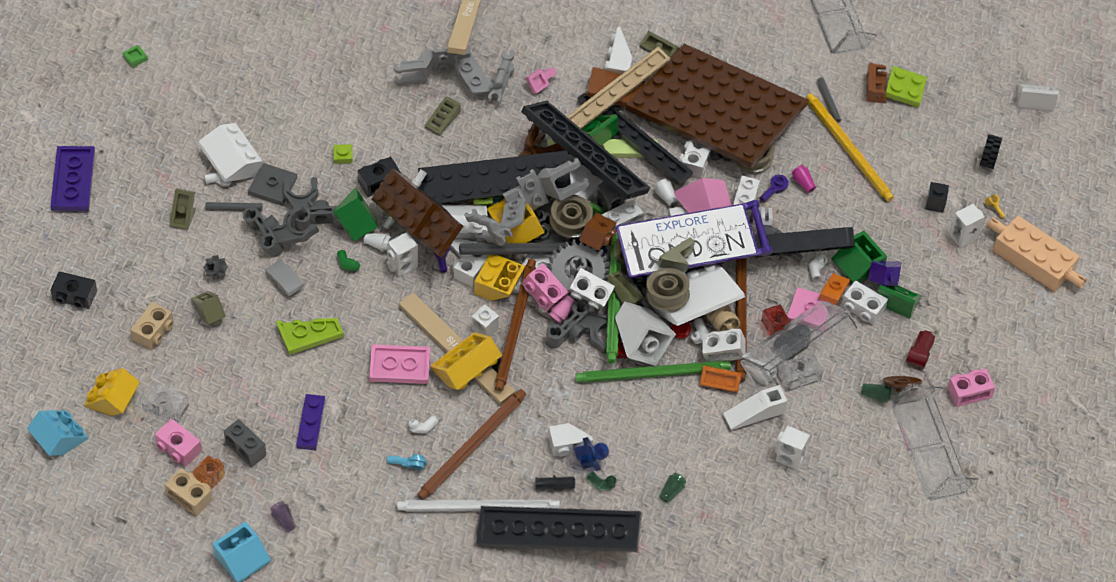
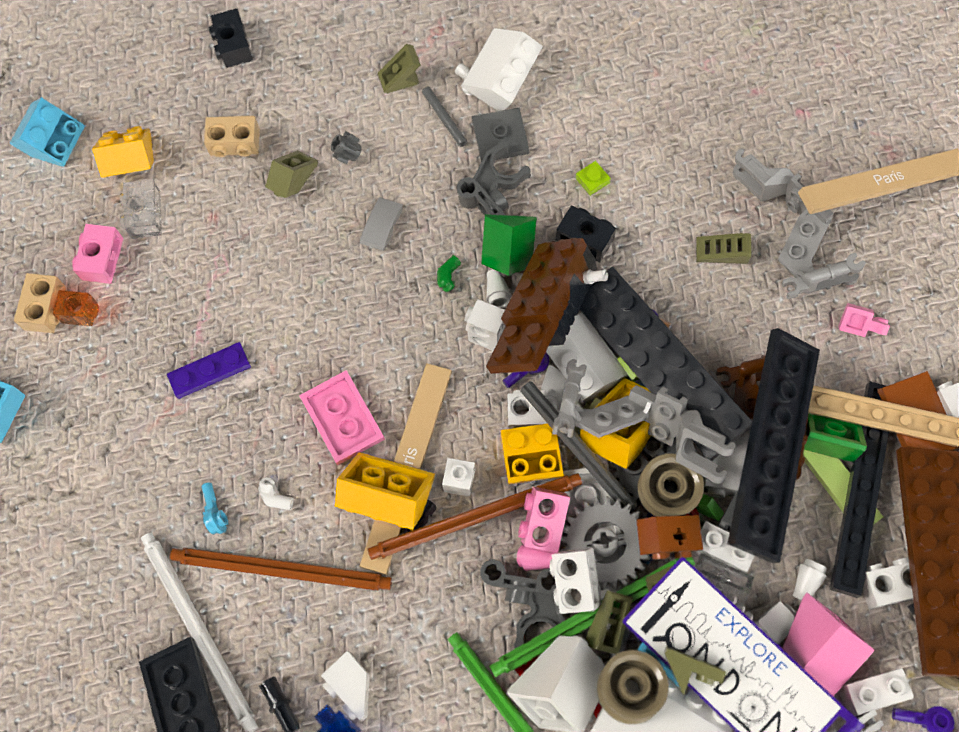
camera: 65 degrees right, 15 degrees up
dark grey brick [223,419,267,468] -> none
dark grey piece [243,204,319,256] -> none
clear purple cone [270,501,296,533] -> none
lime wing [276,318,344,355] -> none

